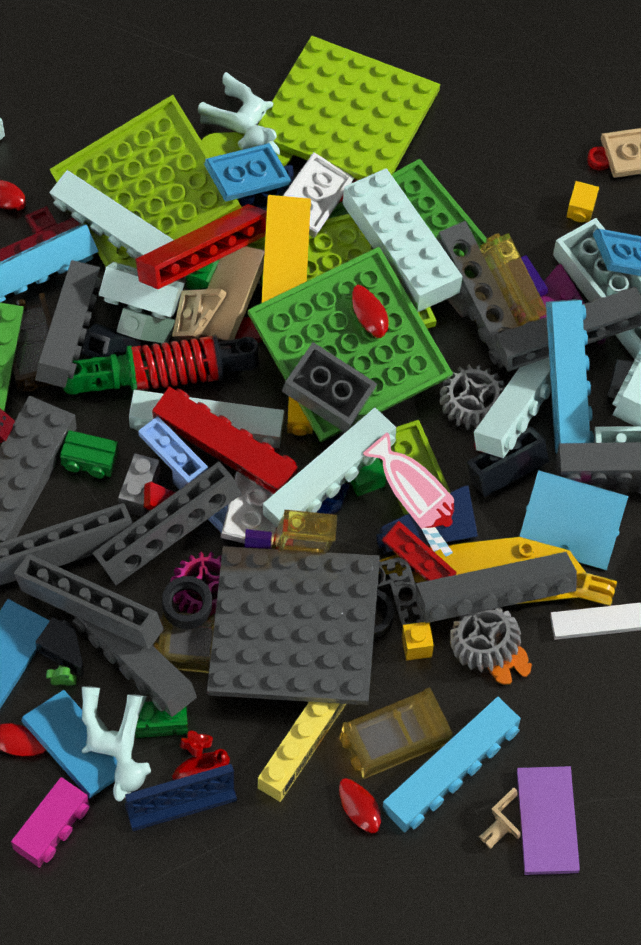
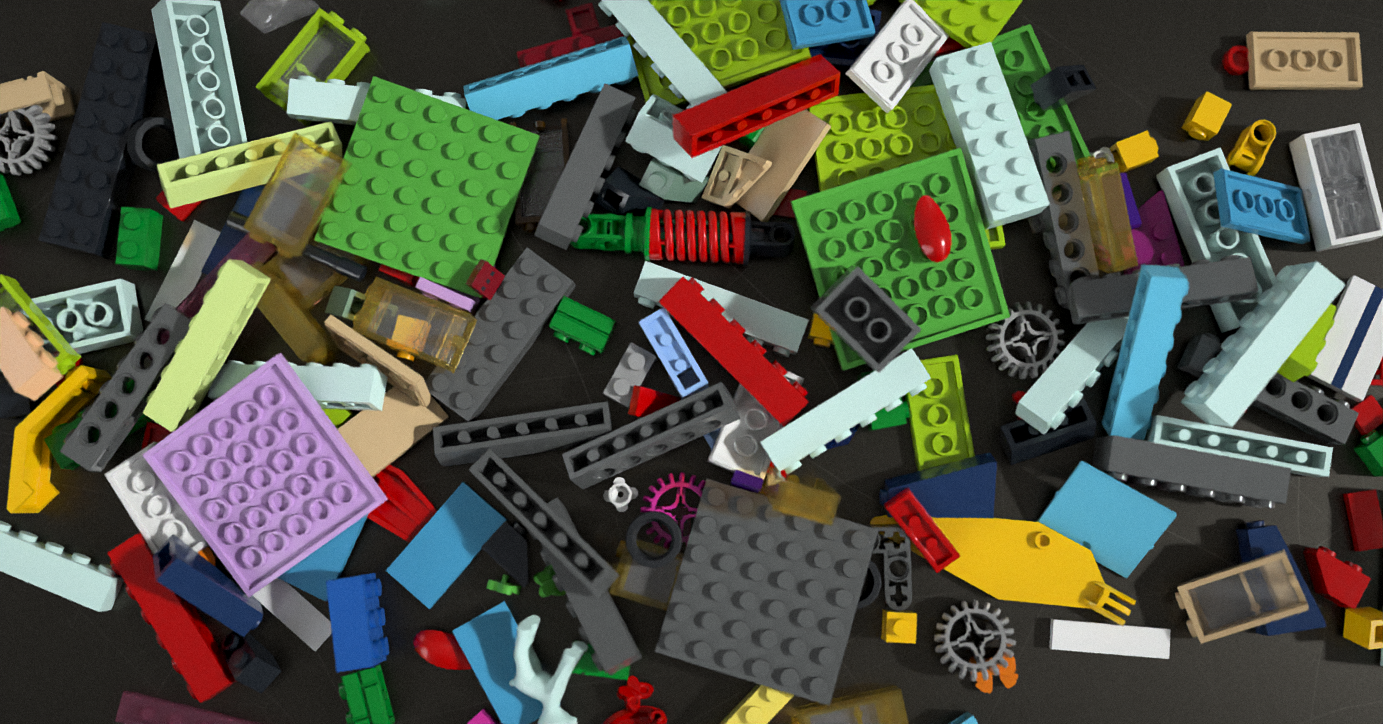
camera: 15 degrees right, 20 degrees up
yellow sticker [262,195,311,303] -> none
sticker [363,432,454,557] -> none
dark grey brick [416,552,577,623] -> none
none -> bright green piece [534,565,566,598]
none -> white plate [603,477,638,512]
none -> black slope [1030,64,1097,110]
none -> yellow brick [1109,130,1159,174]
none -> yellow piece [1226,119,1276,176]

